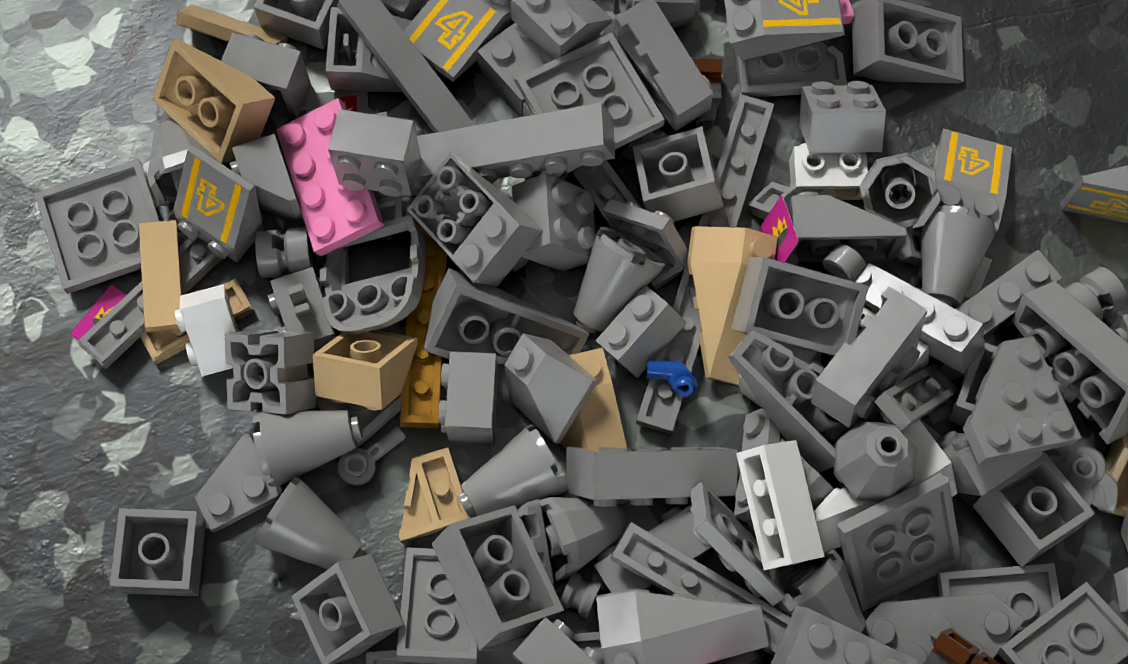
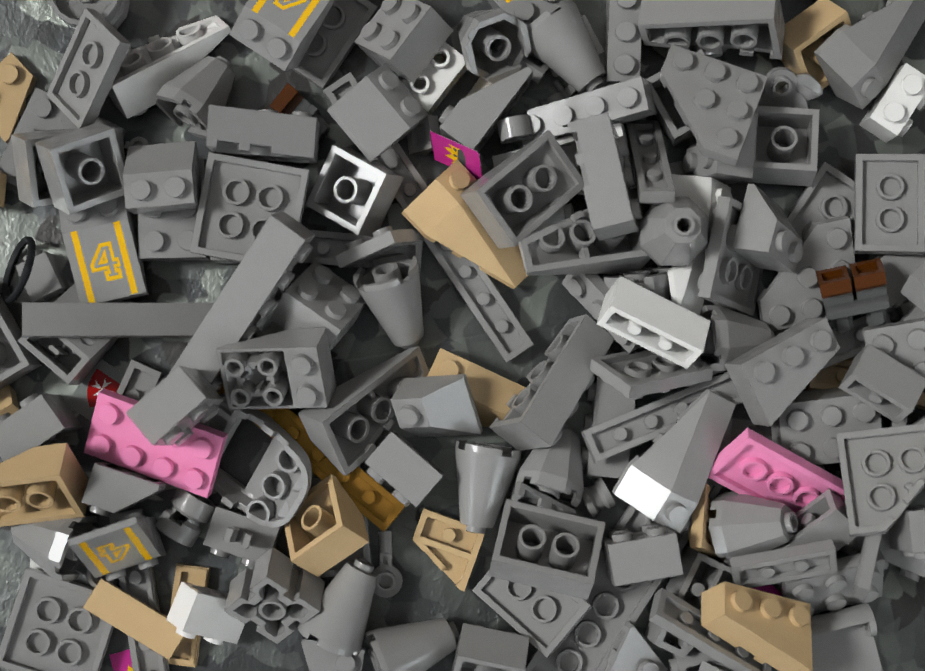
camera: 50 degrees left, 15 degrees up
light grey brick [595,285,687,378] -> none
blue arm [646,360,697,397] -> none
none -> light grey slope [327,63,429,162]
none -> light grey slope [731,183,803,273]

